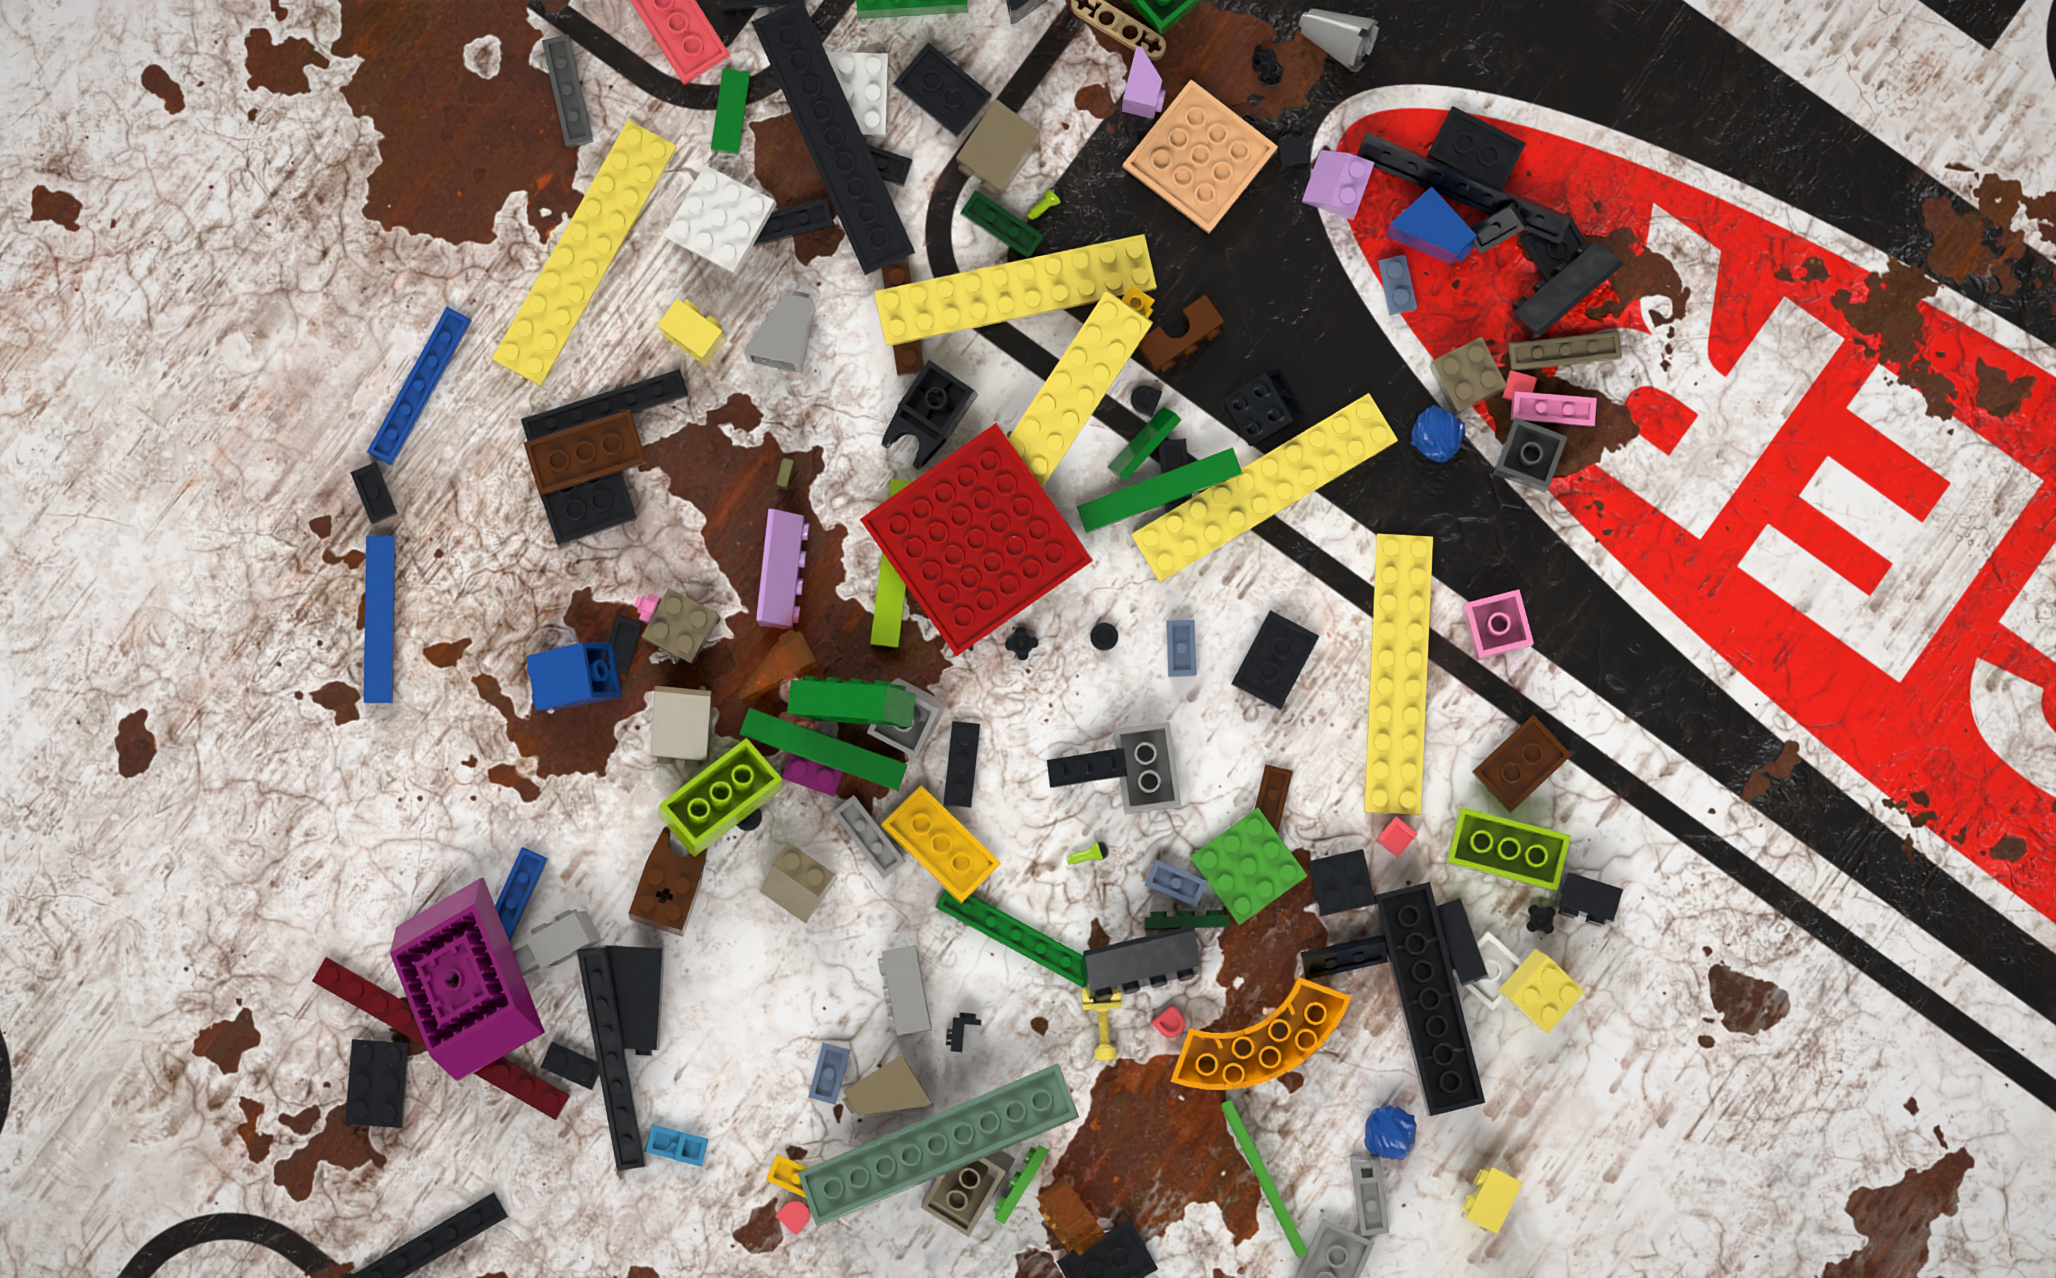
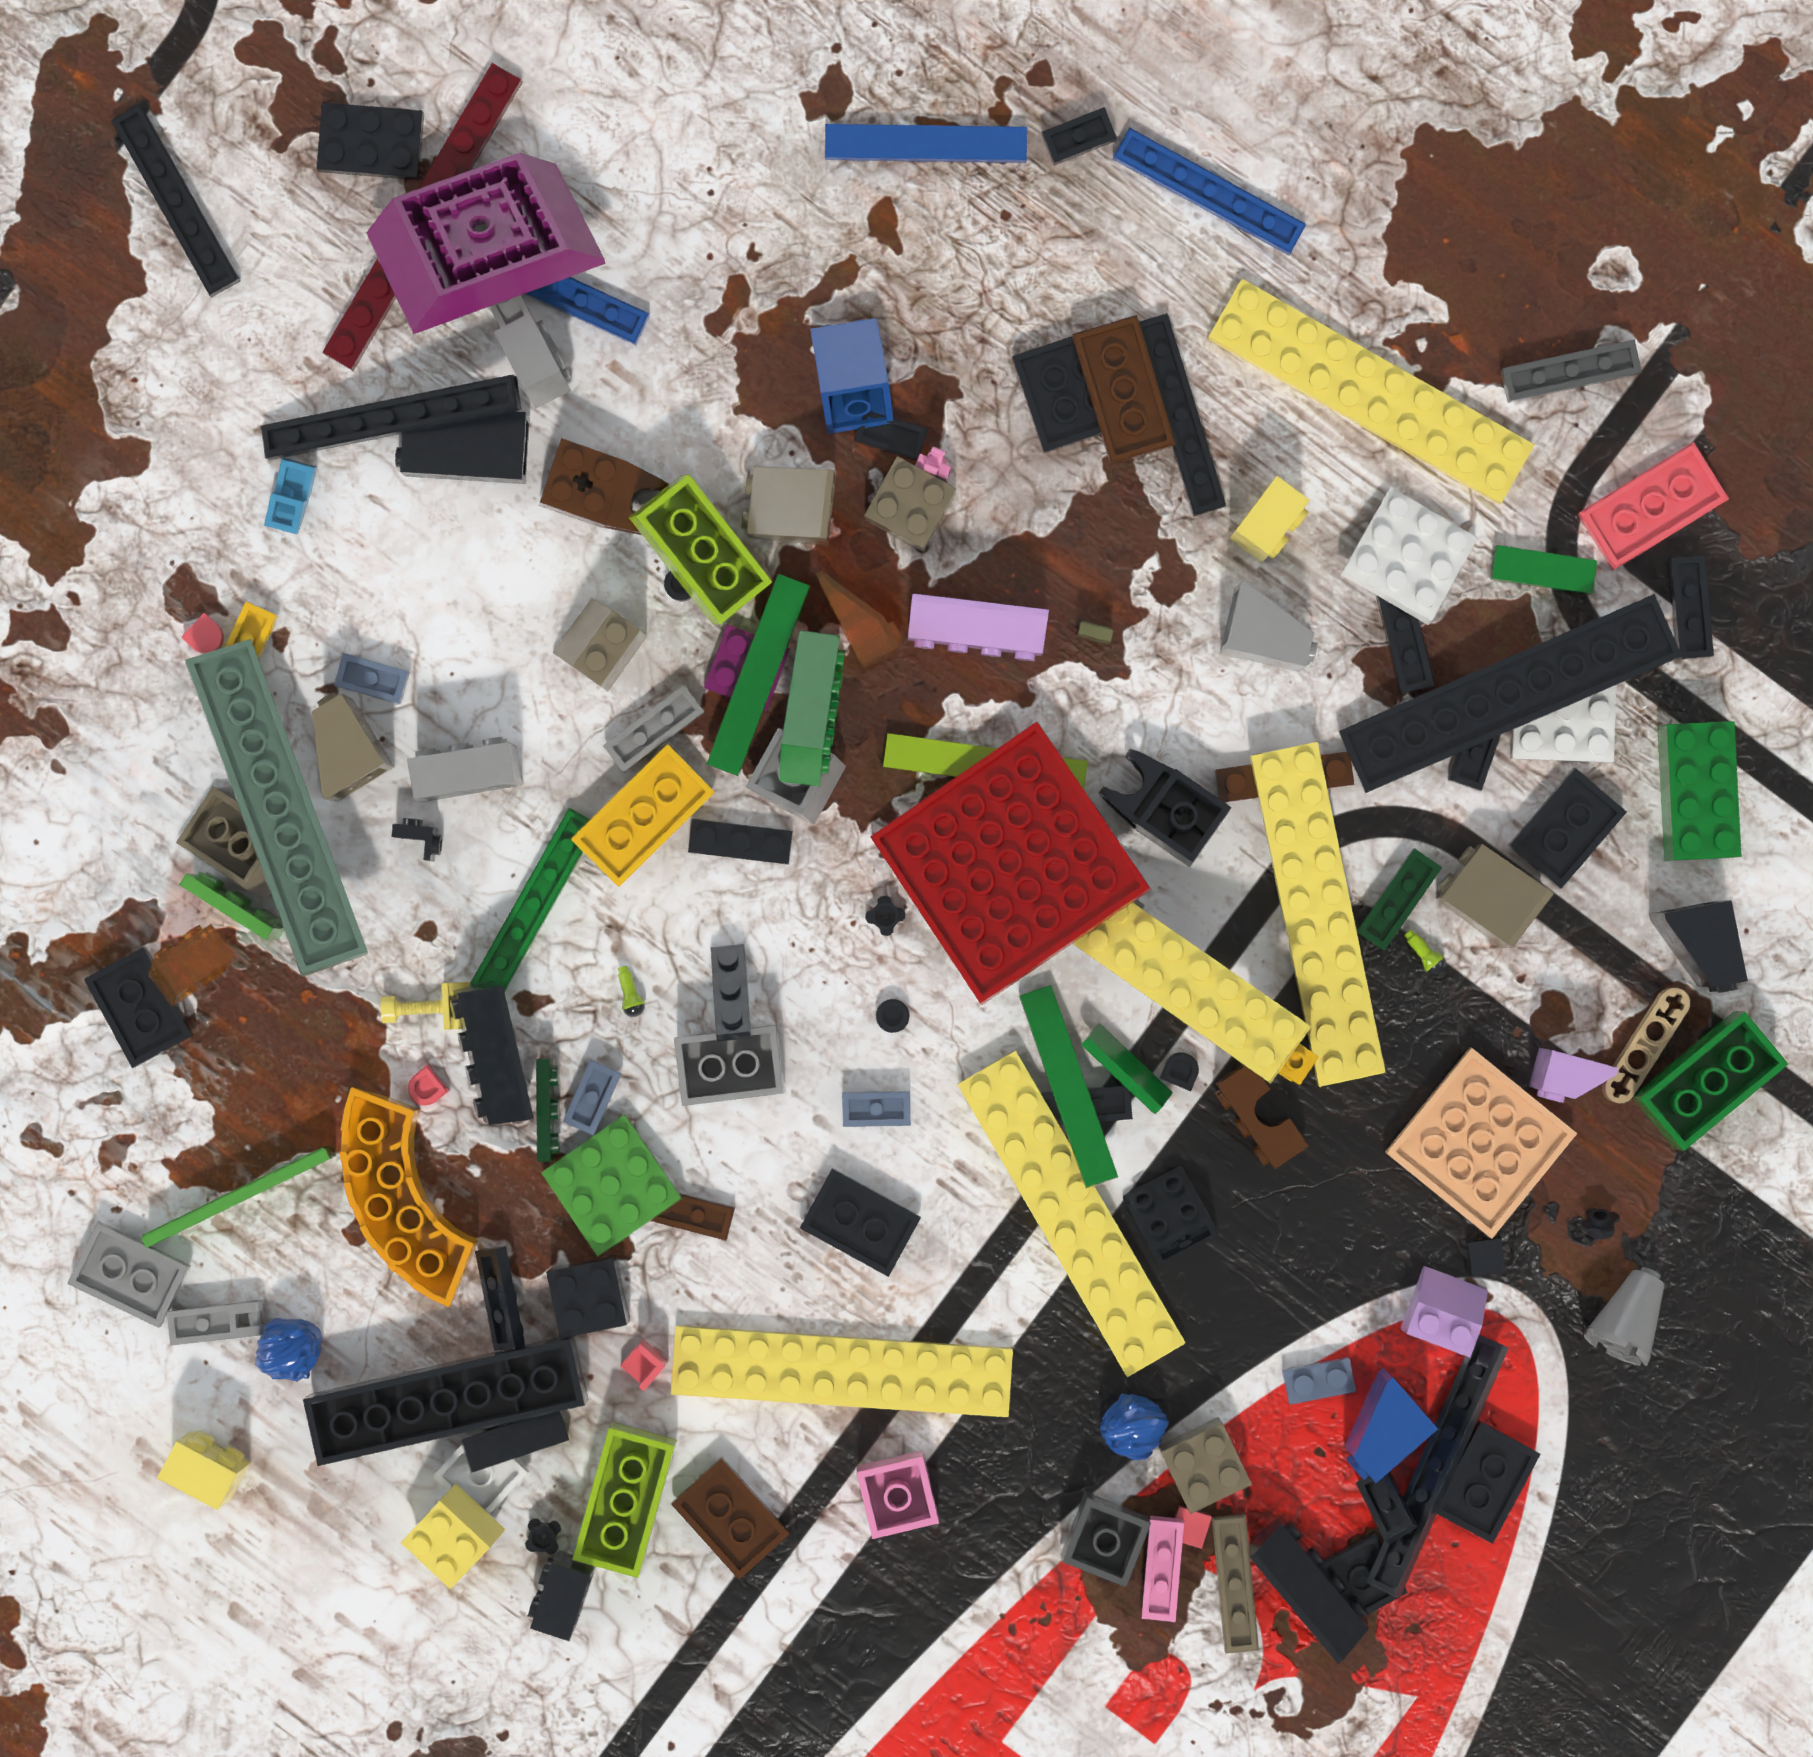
camera: 90 degrees right, 5 degrees up
black plate [540,1042,599,1090] -> none

